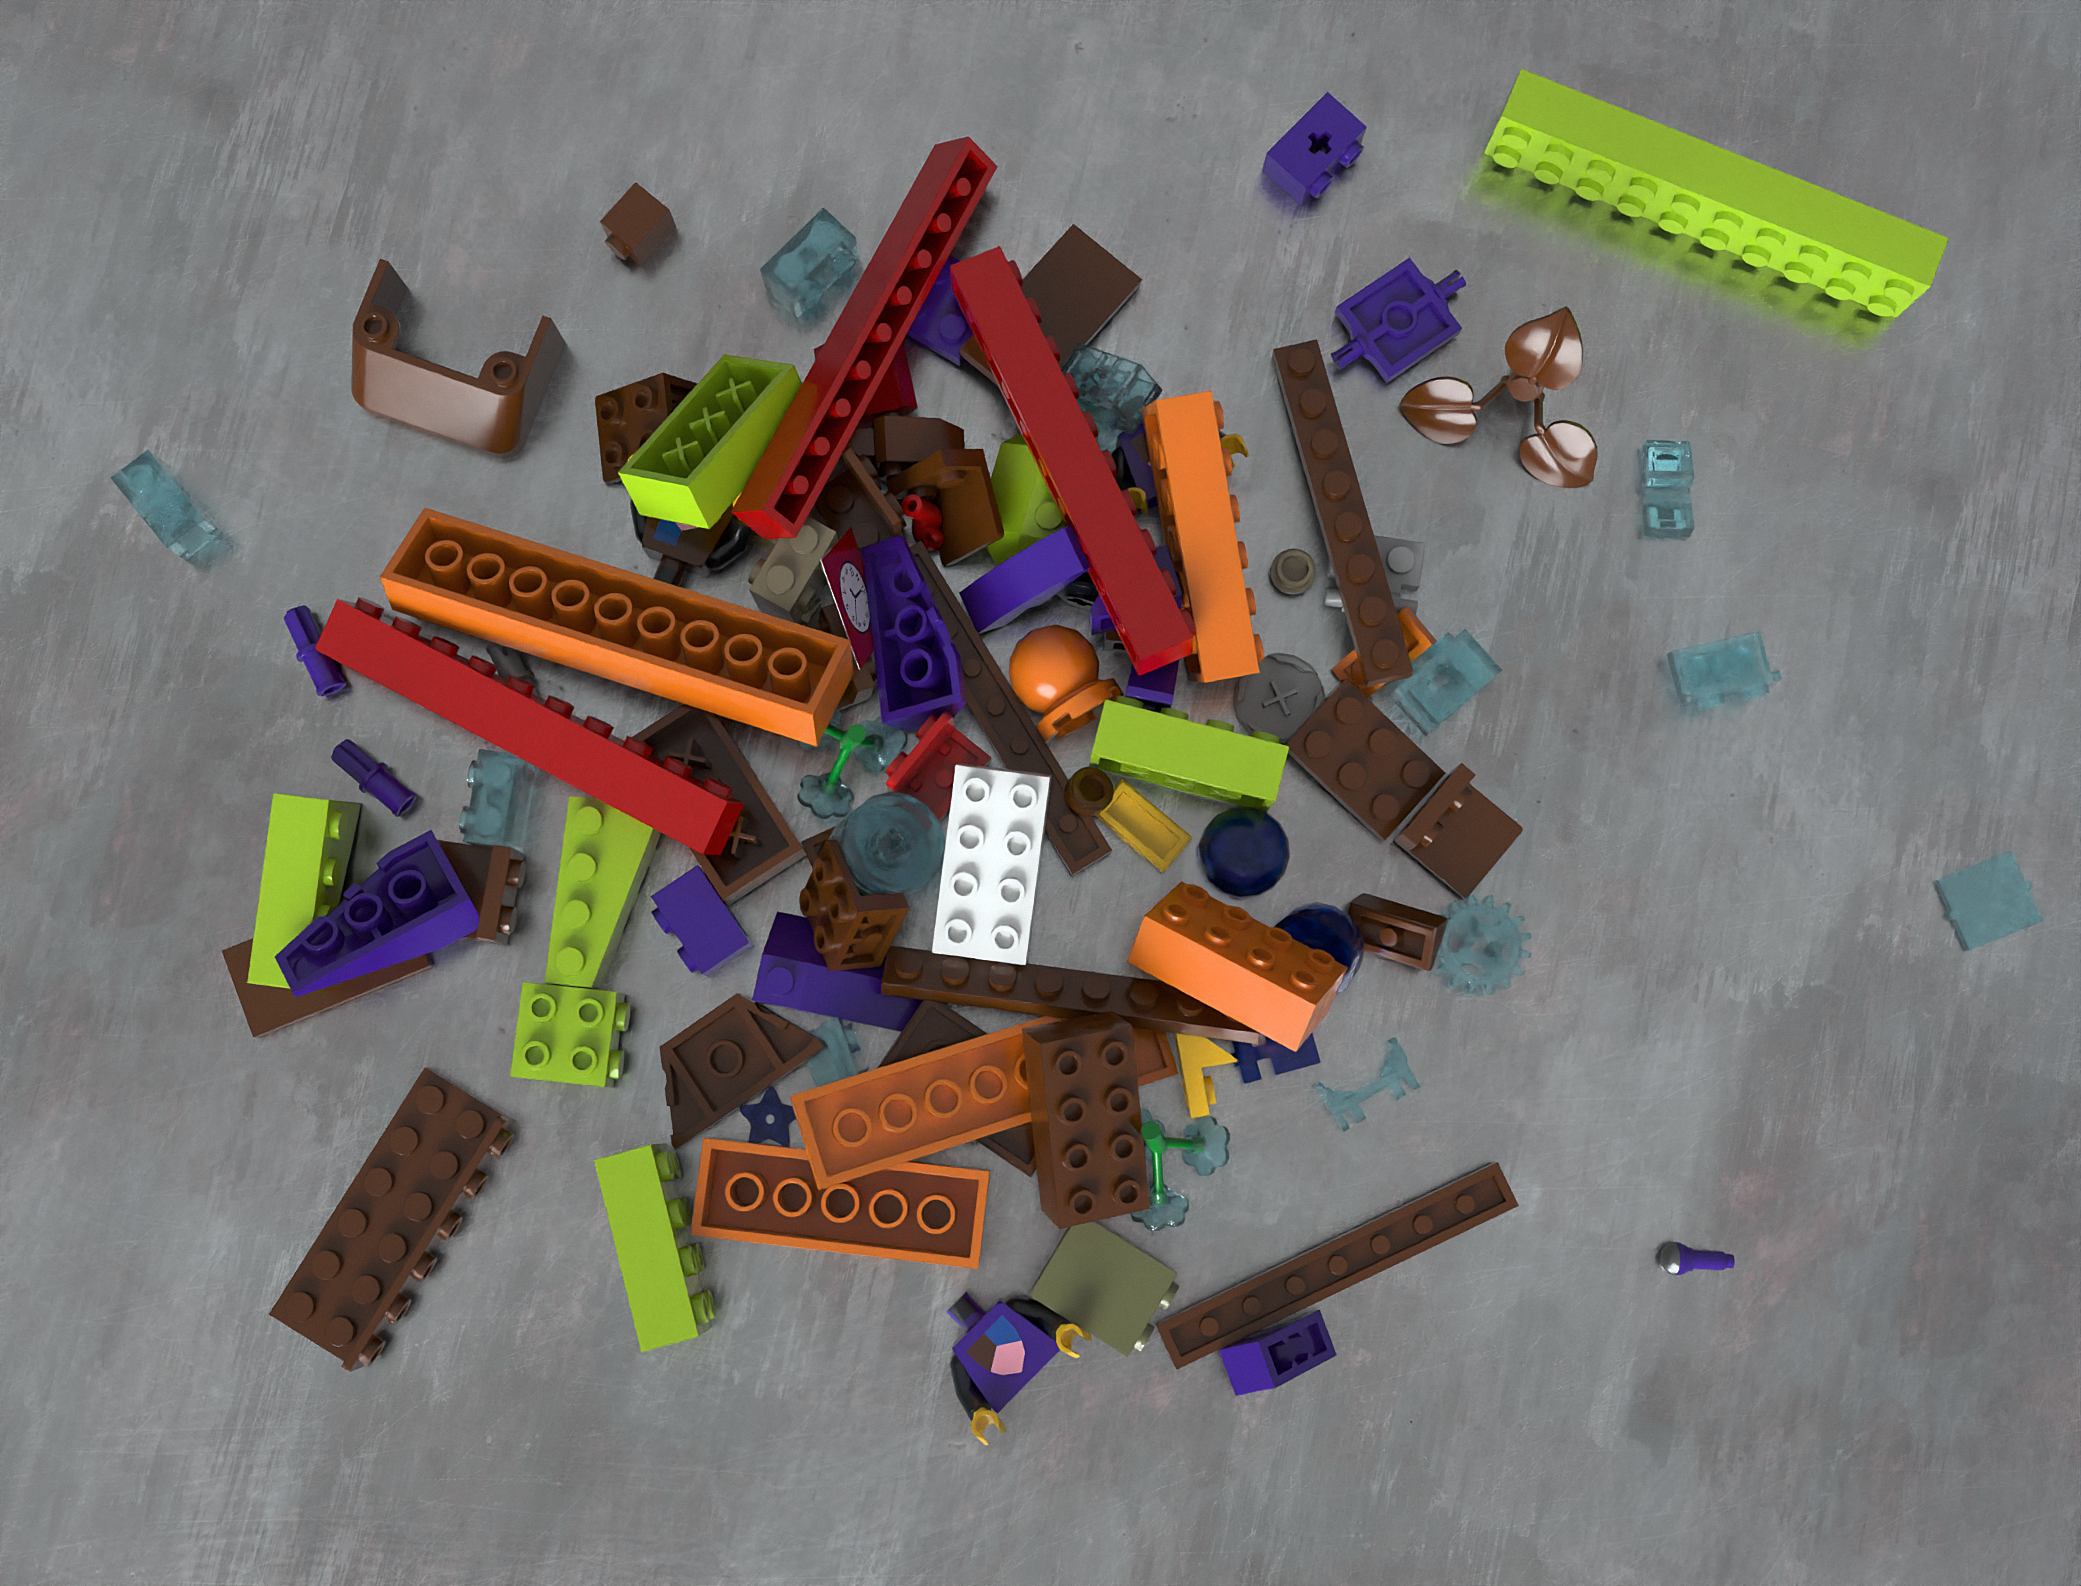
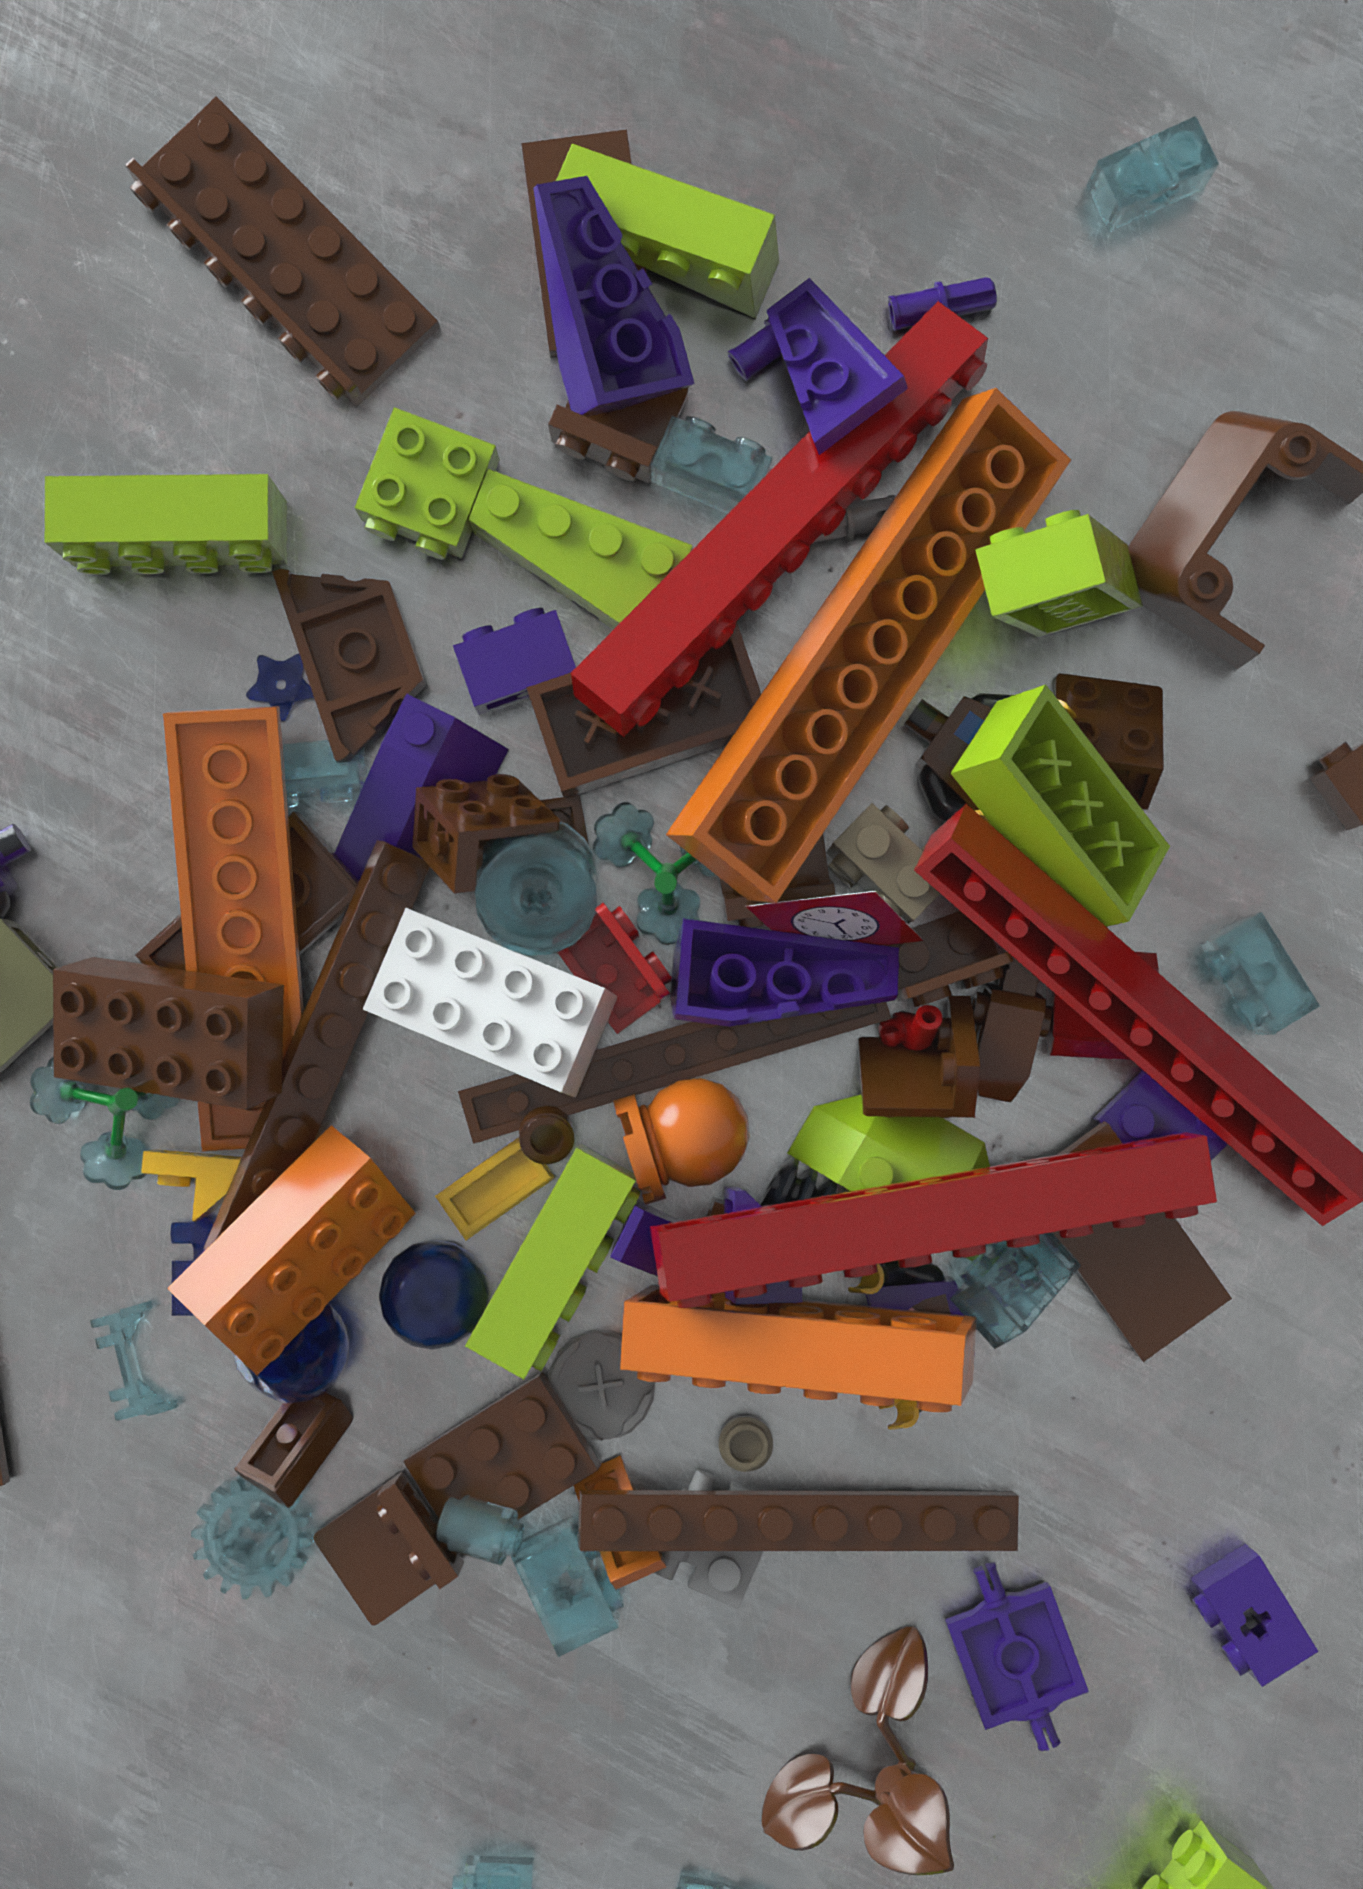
camera: 105 degrees right, 5 degrees up
orange brick [690,1137,990,1269] -> none
dark purple slope [959,526,1090,634] -> none
none -> clear light blue brick [437,1495,524,1566]
none -> dark purple wing [766,278,908,455]
none -> lime brick [975,510,1143,637]

